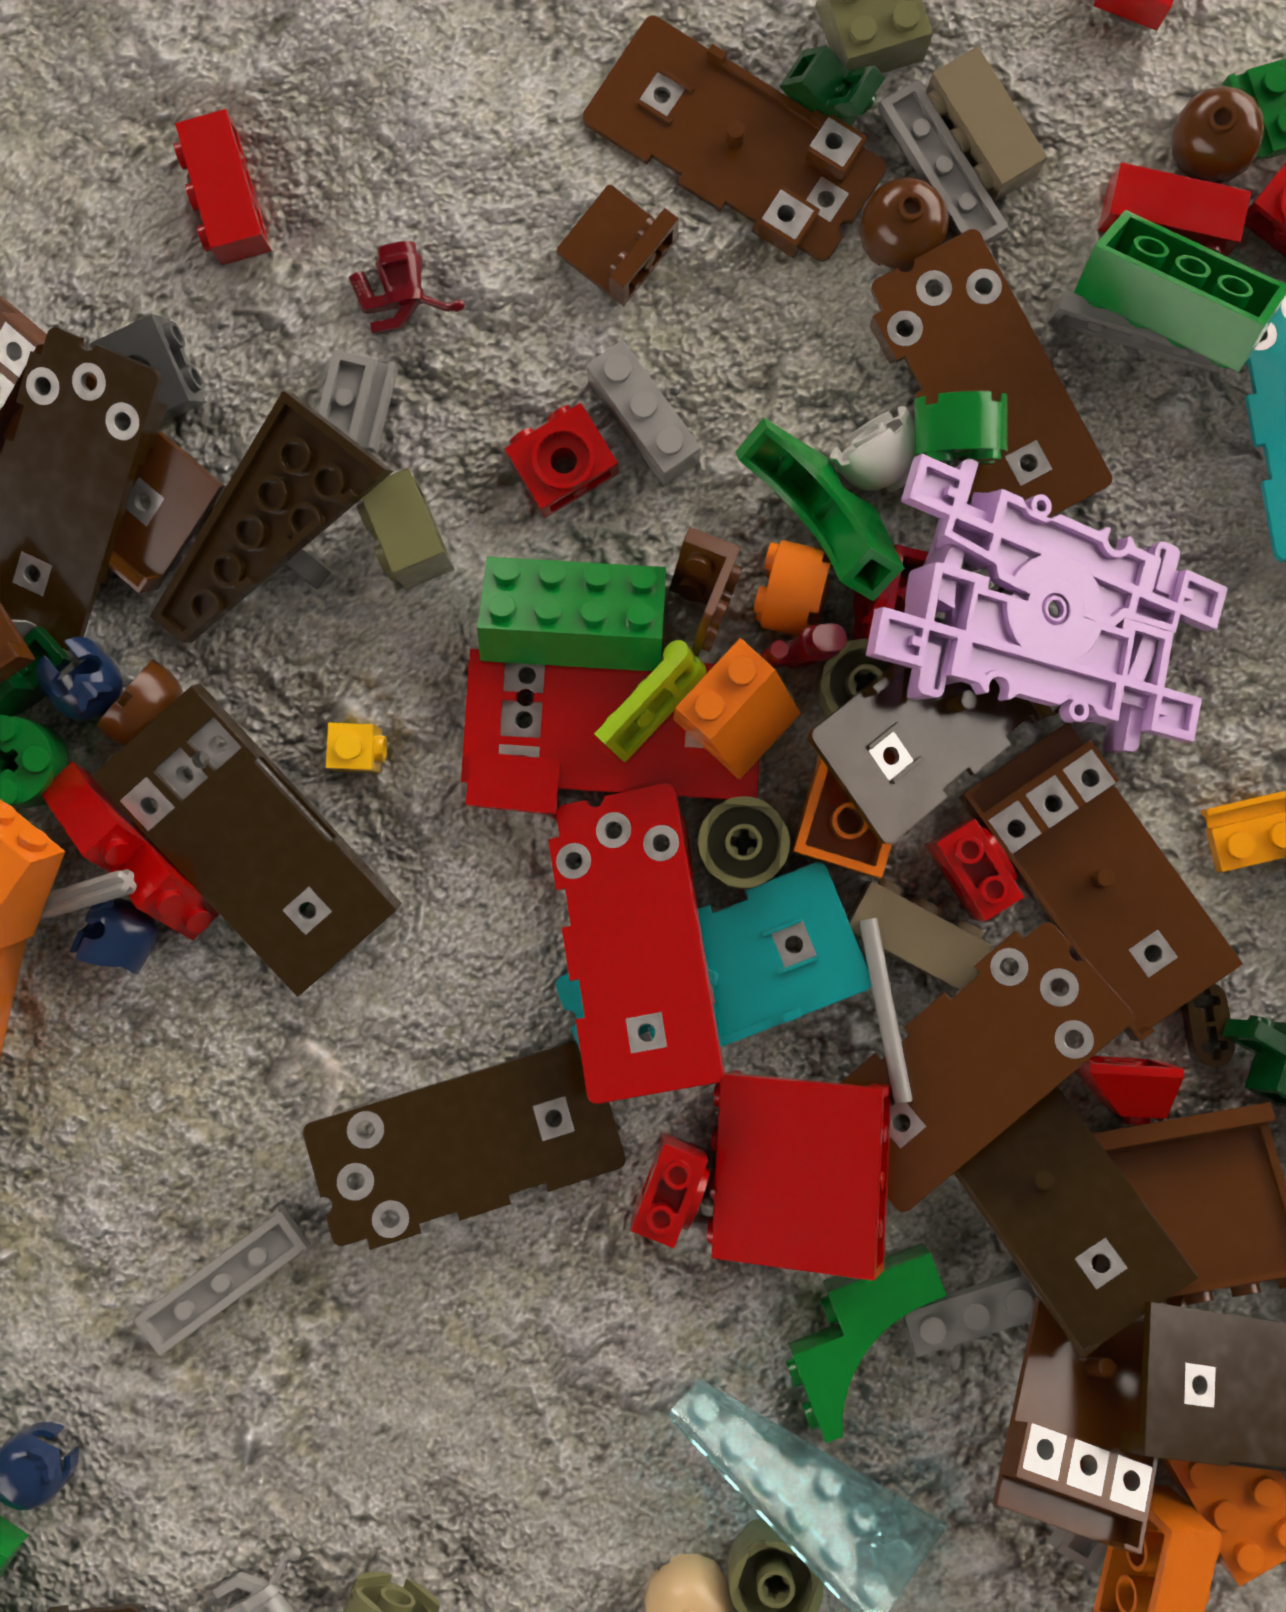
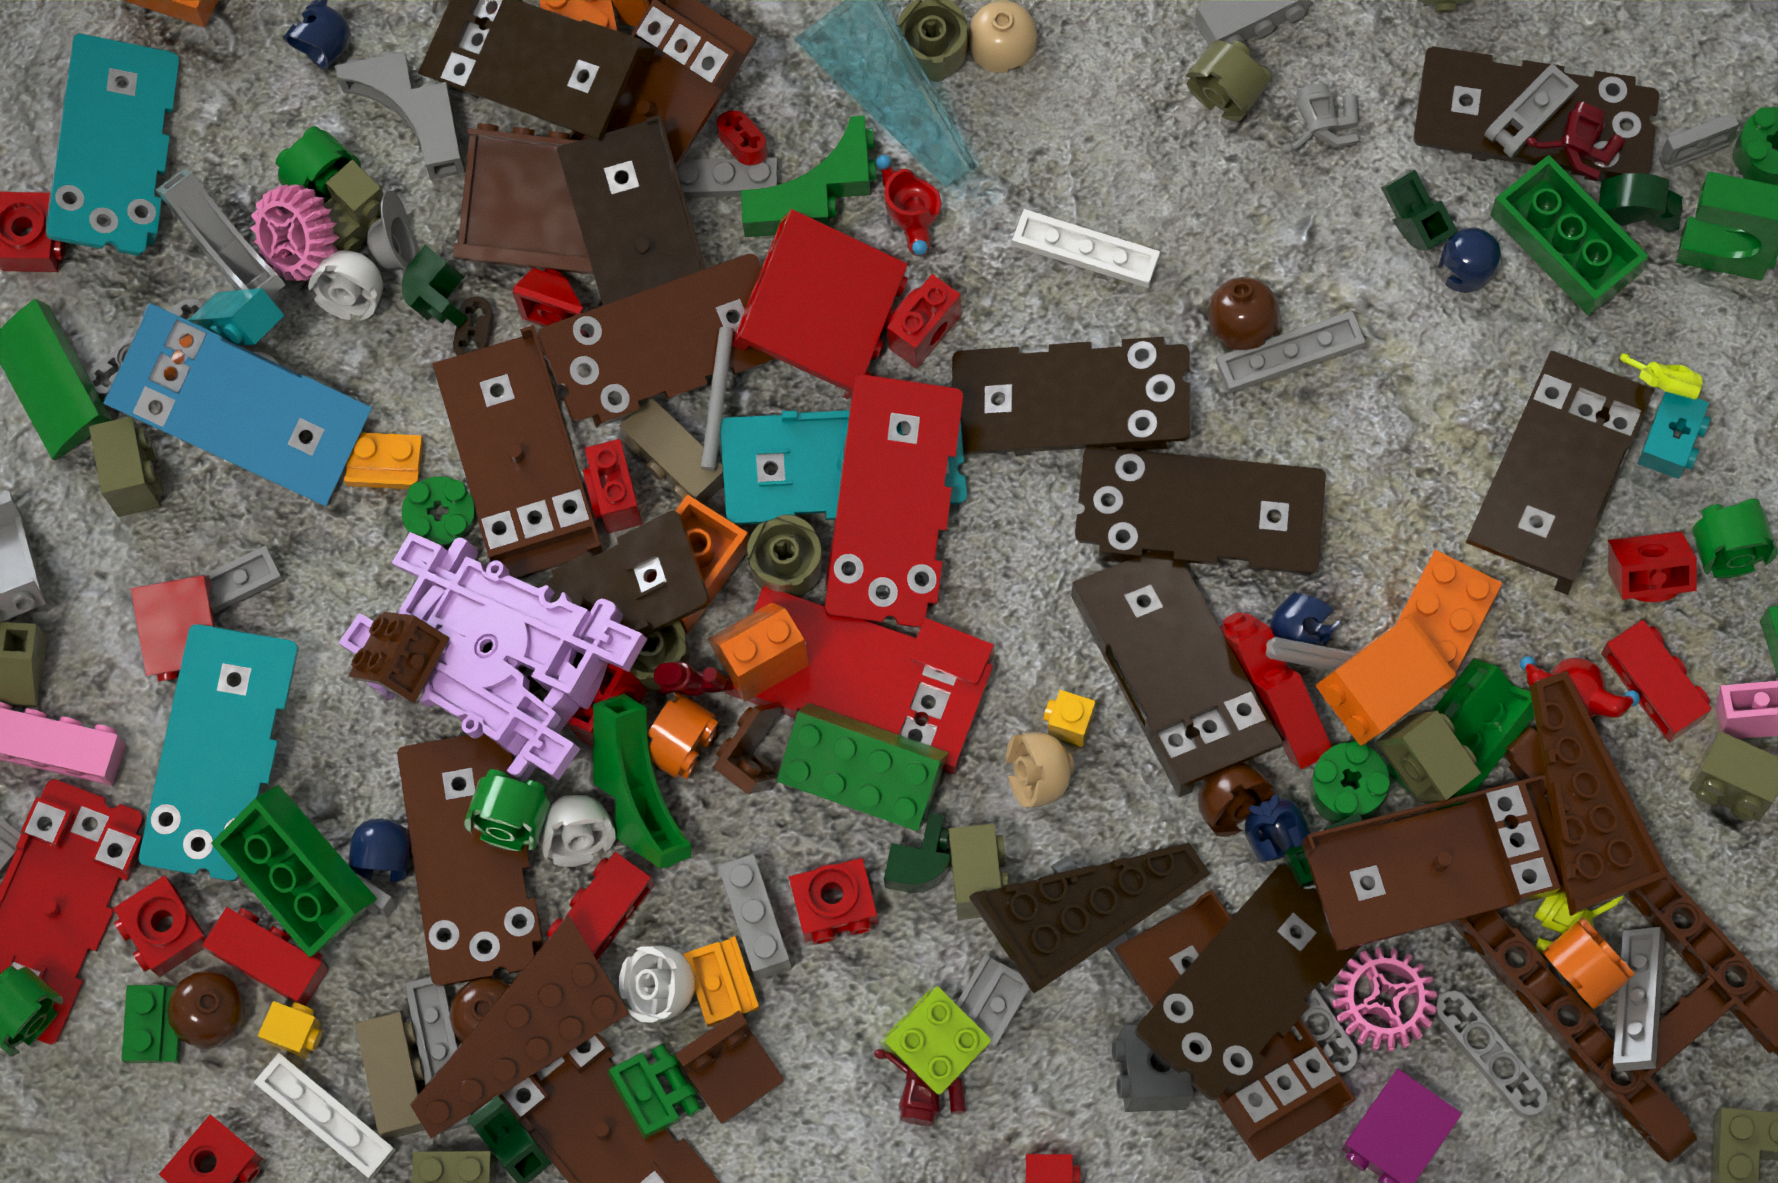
camera: 160 degrees left, 15 degrees down
lime plate [594,640,706,762] -> none
none -> white plate [254,1053,396,1180]
none -> yellow brick [258,1001,323,1059]
none -> dark blue helmet [348,818,411,882]
none -> reddish brown bracket [349,612,450,703]
none -> green plate [402,476,476,549]
none -> reddish brown wing [410,915,629,1138]
none -> red brick [546,852,655,961]
none -> green plate [607,1043,702,1140]
none -> white cylinder [619,946,695,1023]
none -> light orange plate [683,936,760,1028]
none -> red beam [717,111,767,165]
none -> red piece [876,154,942,257]
none -> lime bracket [878,986,991,1094]
none -> dark green brick [884,813,952,893]
none -> tan cylinder [1006,732,1074,808]
none -> white plate [1012,209,1160,288]
none -> dark brown piece [1075,447,1326,575]
none -> reddish brown cylinder [1208,277,1281,350]
none -> dark green brick [1380,170,1458,250]

